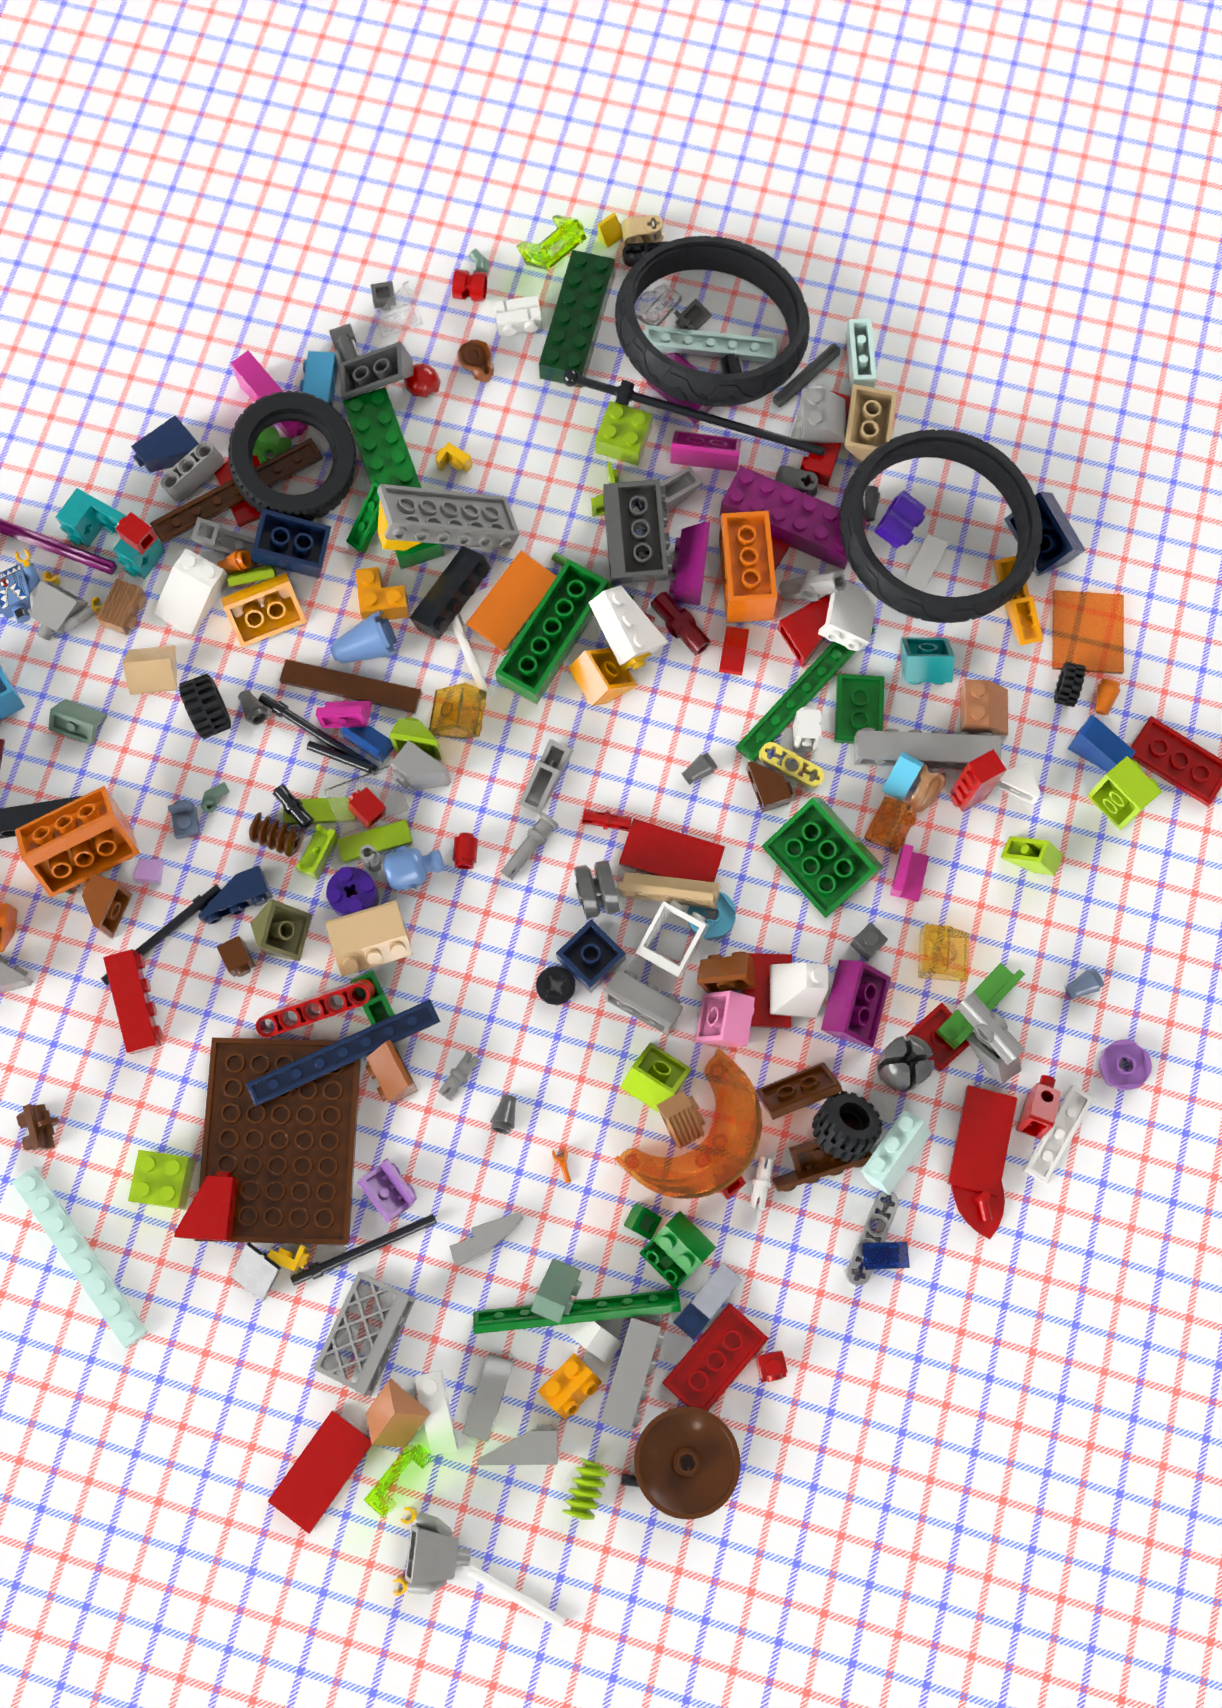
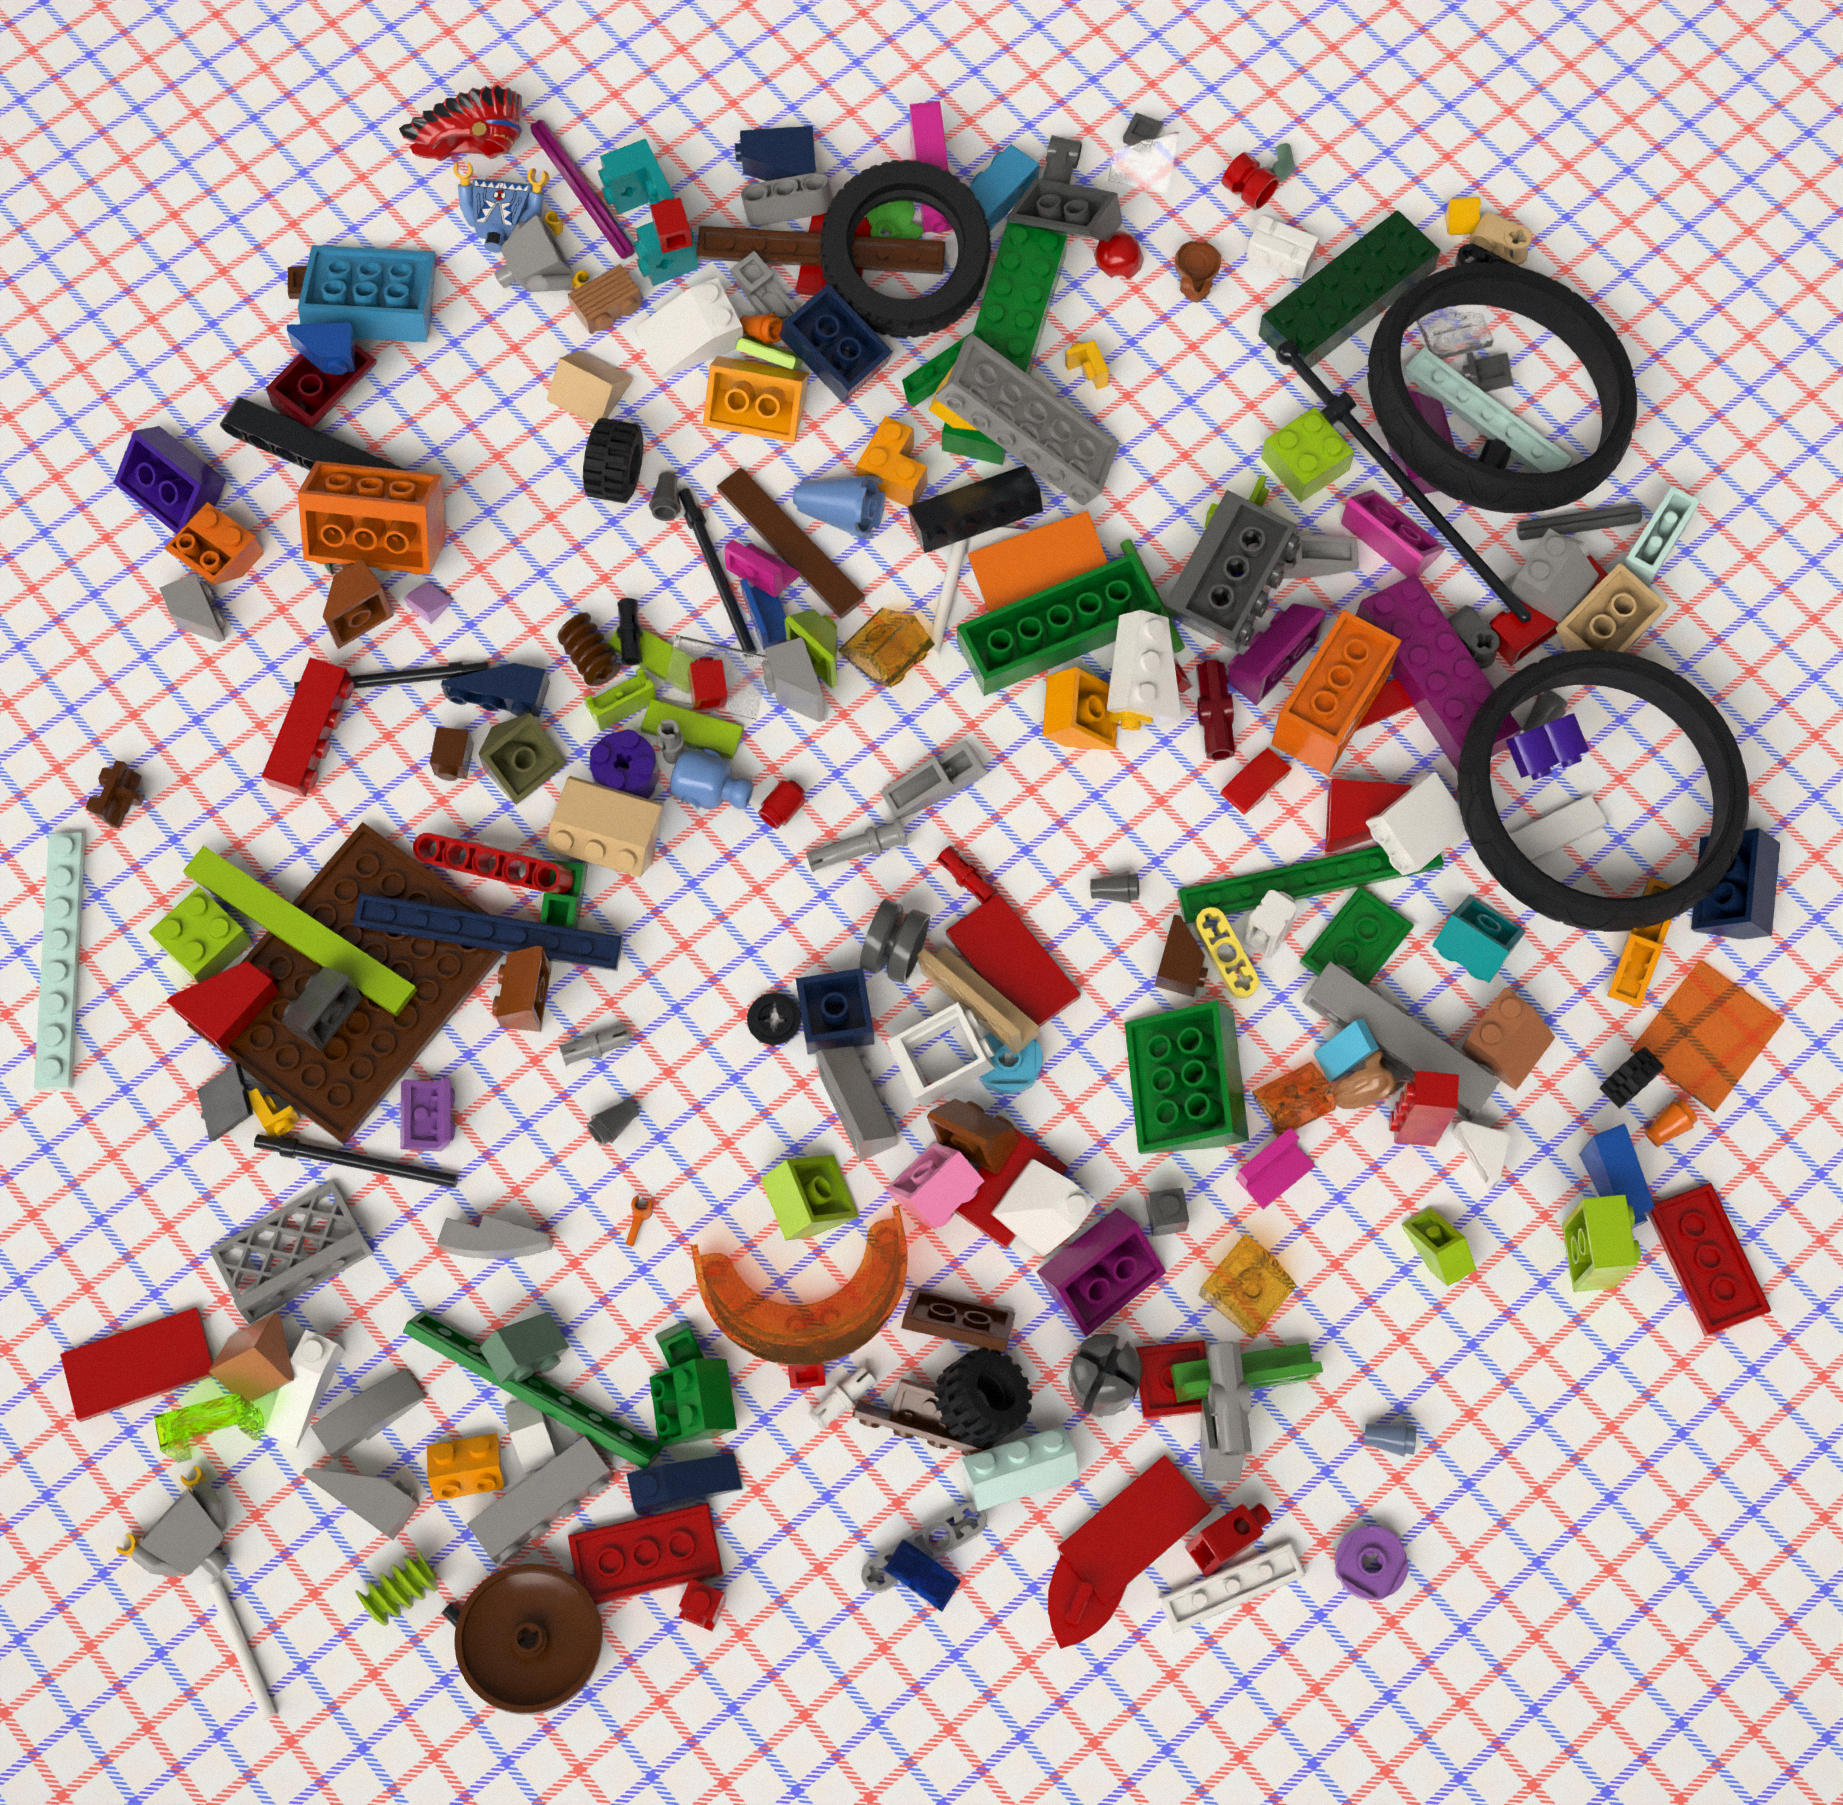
camera: 35 degrees right, 5 degrees down
sand green panel [48,699,107,745] -> none
sand blue bracket [168,800,201,839] -> none
sand green arm [201,782,230,813] -> none
black bar [307,741,373,773] -> none
clear neon green panel [516,215,587,270] -> none
medium nougat brick [656,1090,705,1149] -> none
light grey piece [779,570,846,601] -> none
none -> lime tile [182,845,417,1017]
none -> dark grey slope [282,966,363,1052]

